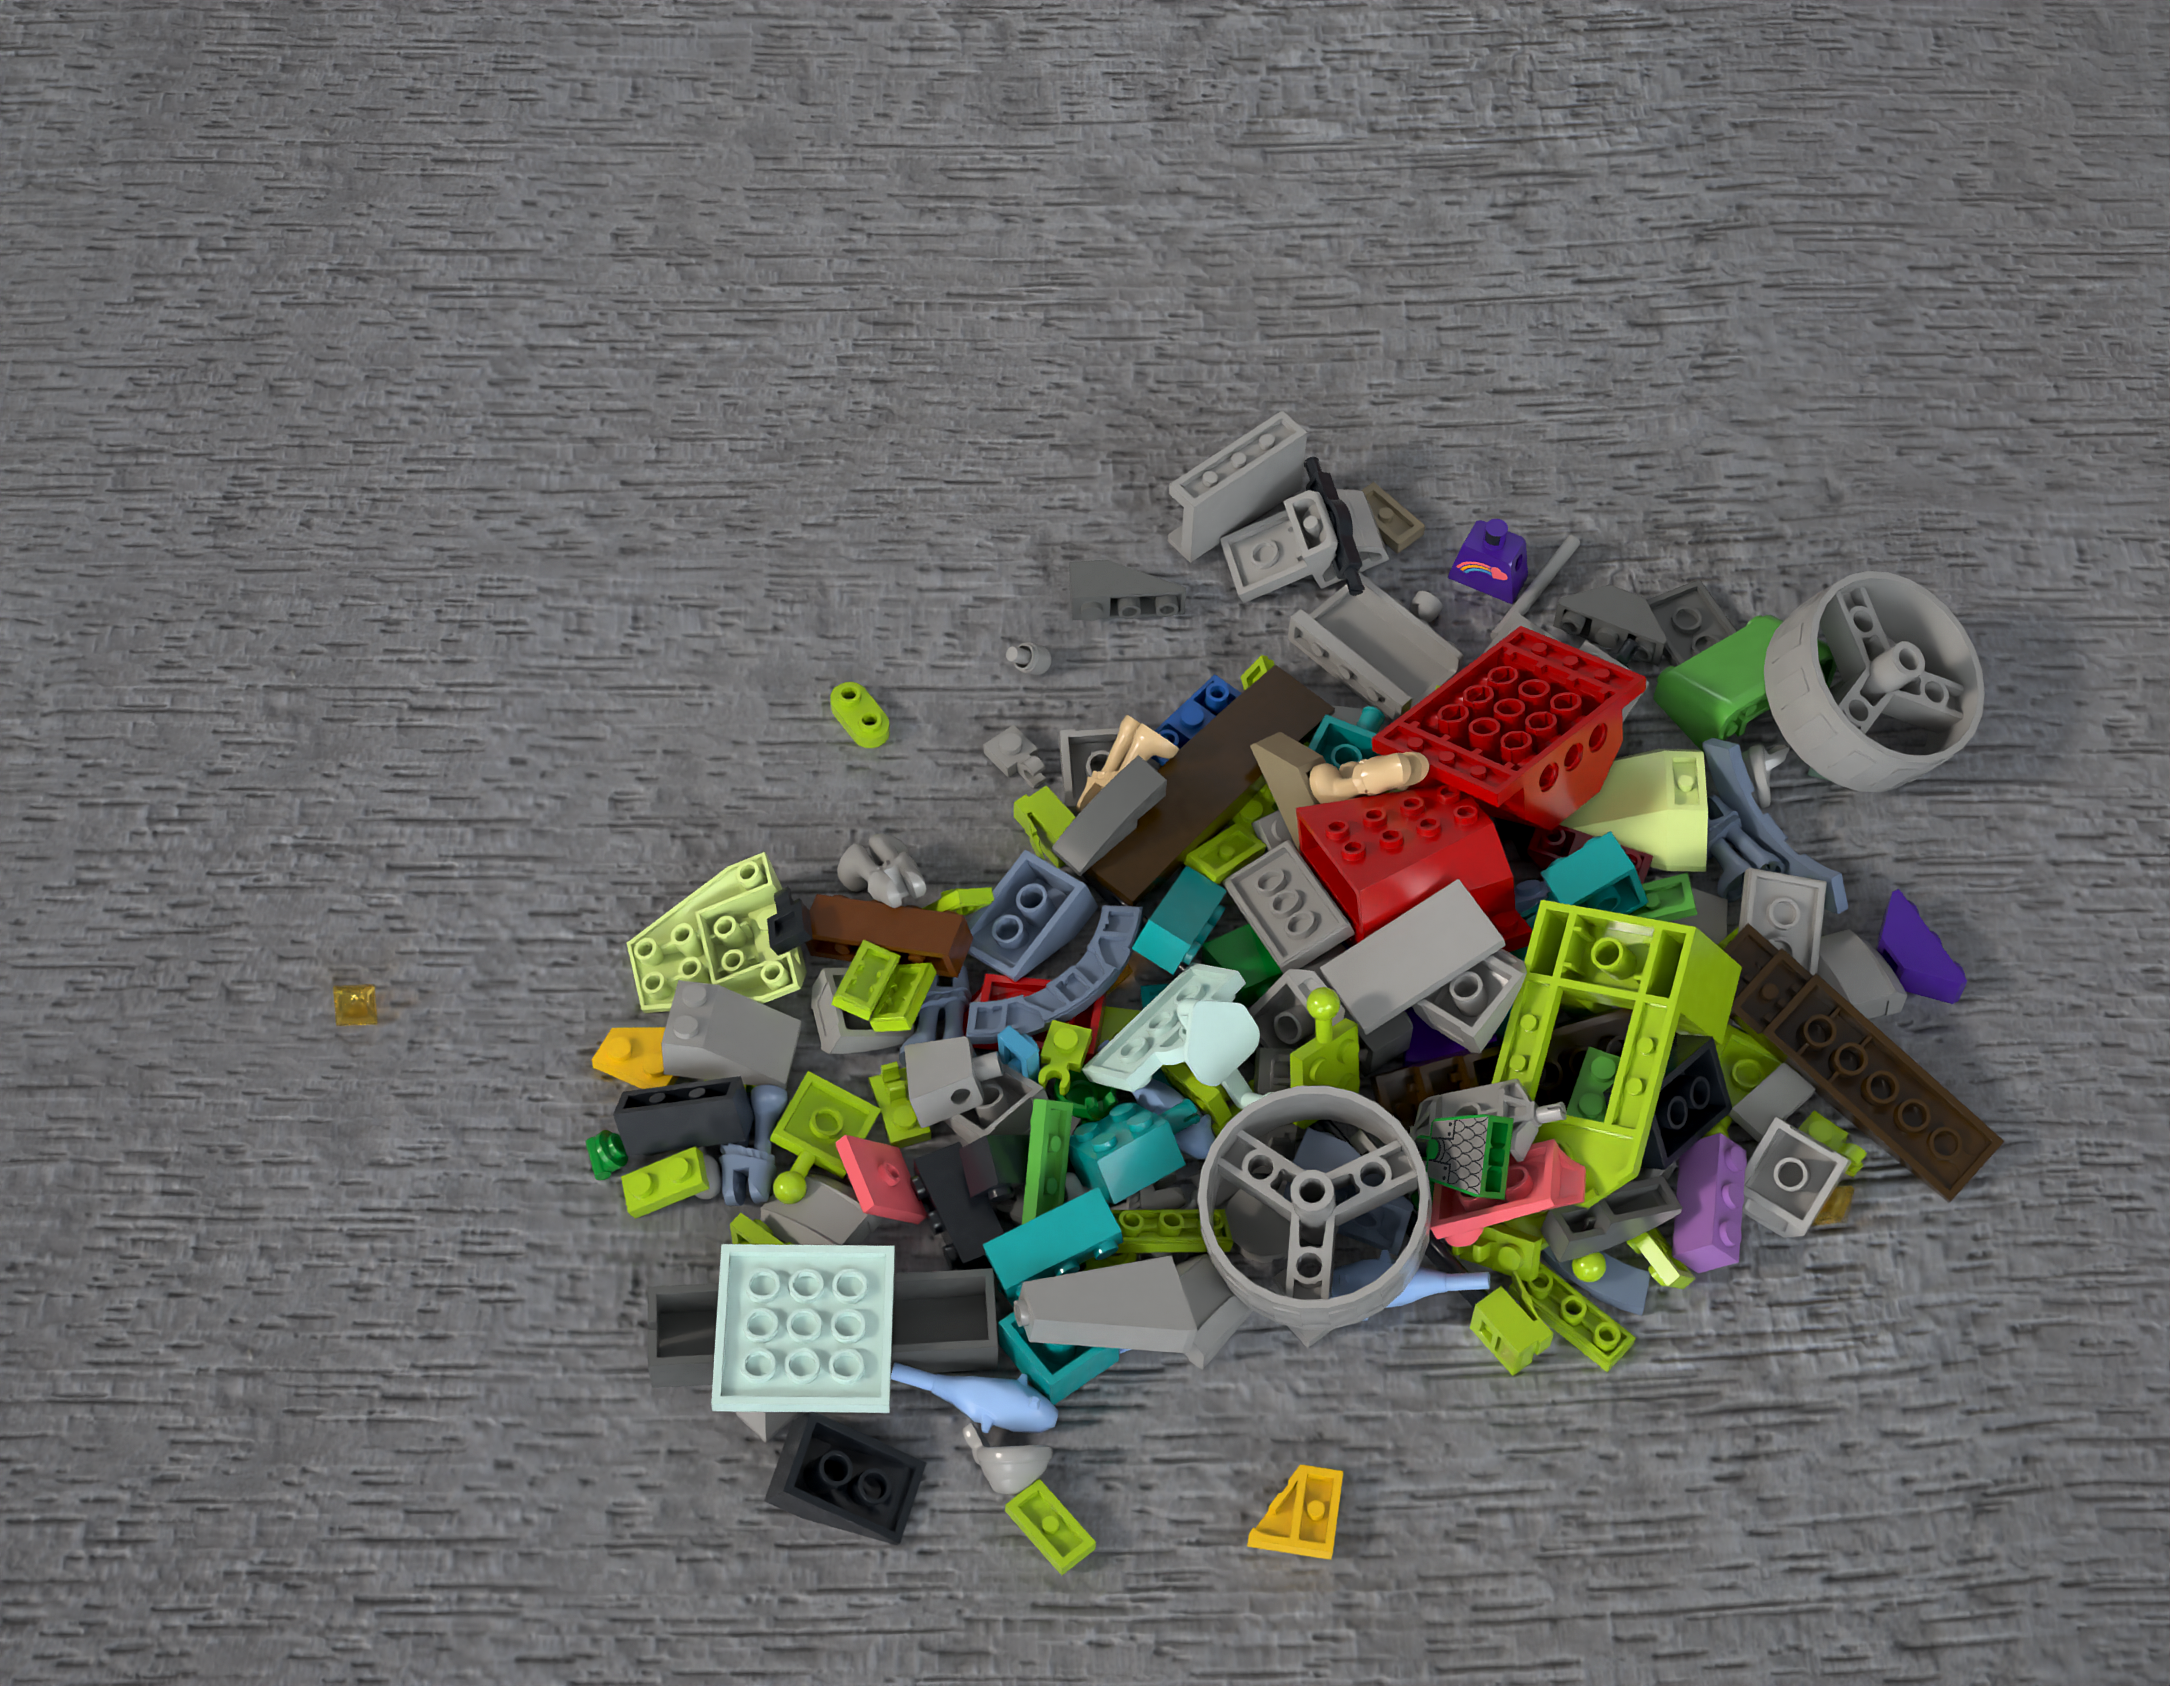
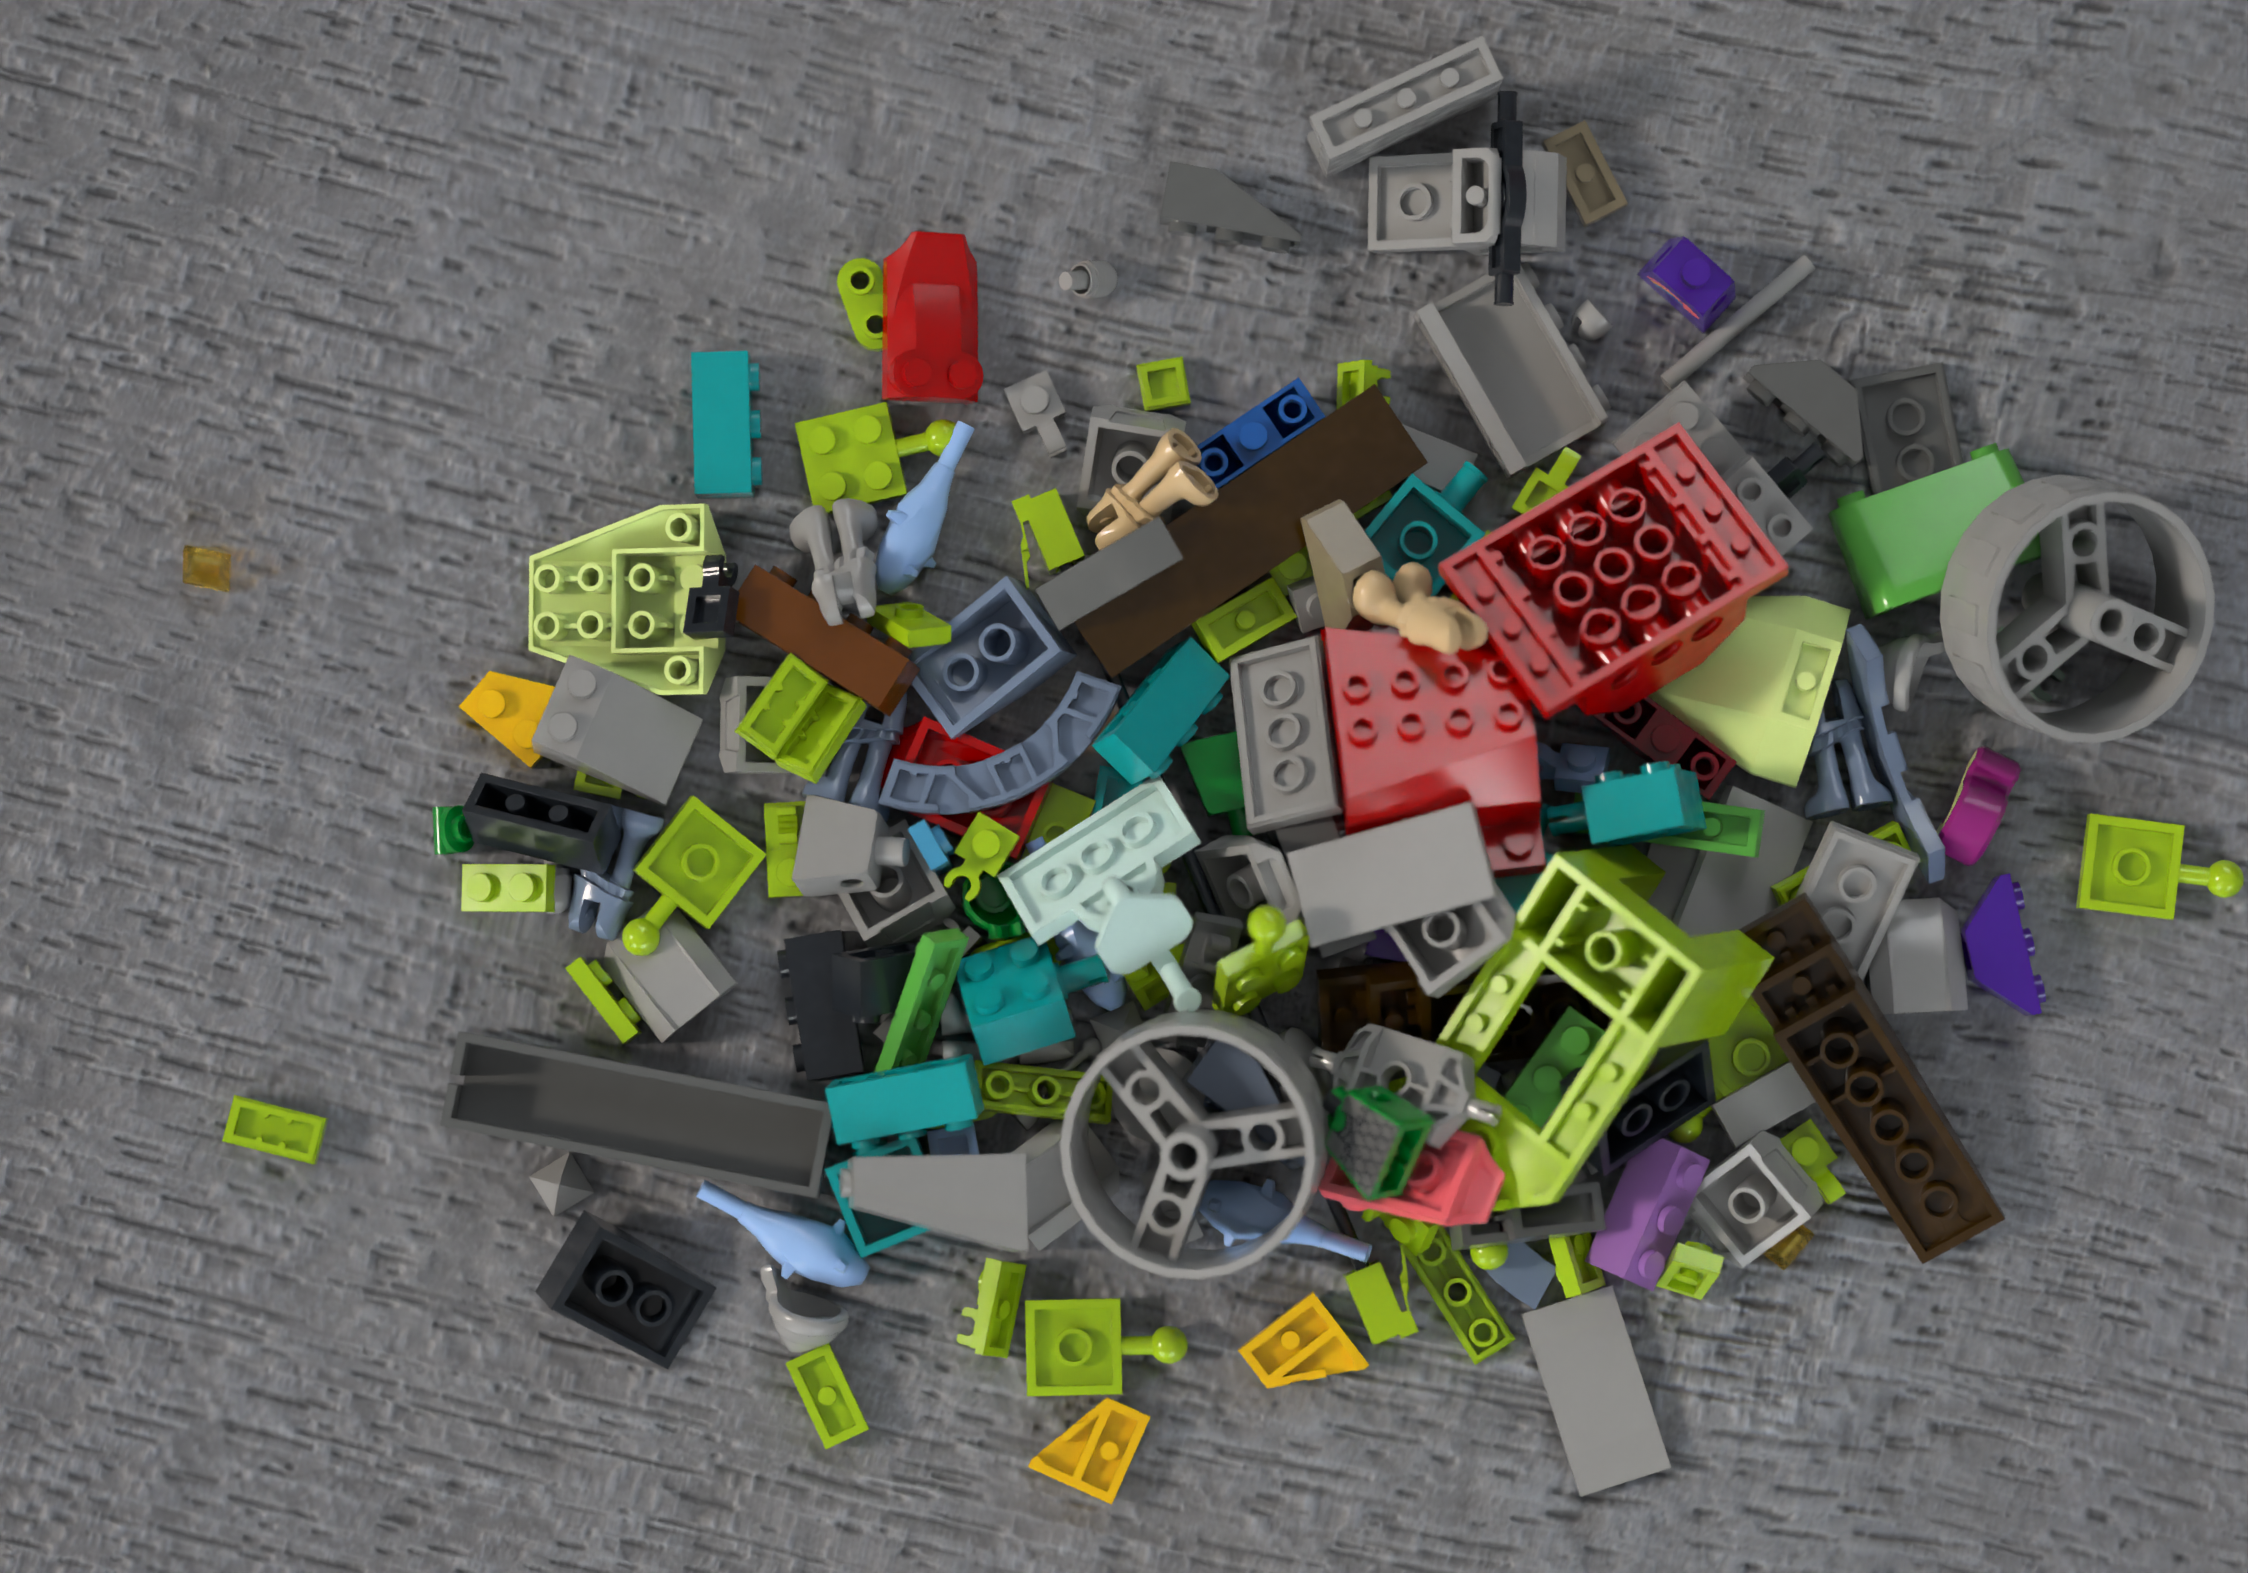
camera: 15 degrees right, 30 degrees up
light aqua plate [711,1244,895,1413] -> none
coral plate [836,1135,927,1225] -> none
none -> lime plate [222,1095,329,1165]
none -> teal brick [691,351,763,499]
none -> lime plate [794,402,956,514]
none -> light blue piece [875,421,975,596]
none -> red slope [882,231,984,404]
none -> lime plate [957,1258,1027,1358]
none -> lime plate [1025,1298,1188,1396]
none -> lime tile [1136,356,1191,412]
none -> yellow wing [1237,1291,1369,1389]
none -> light grey tile [1521,1285,1671,1497]
none -> lime plate [1656,1240,1724,1300]
none -> magenta animal [1936,745,2021,866]
none -> lime plate [2076,813,2244,920]

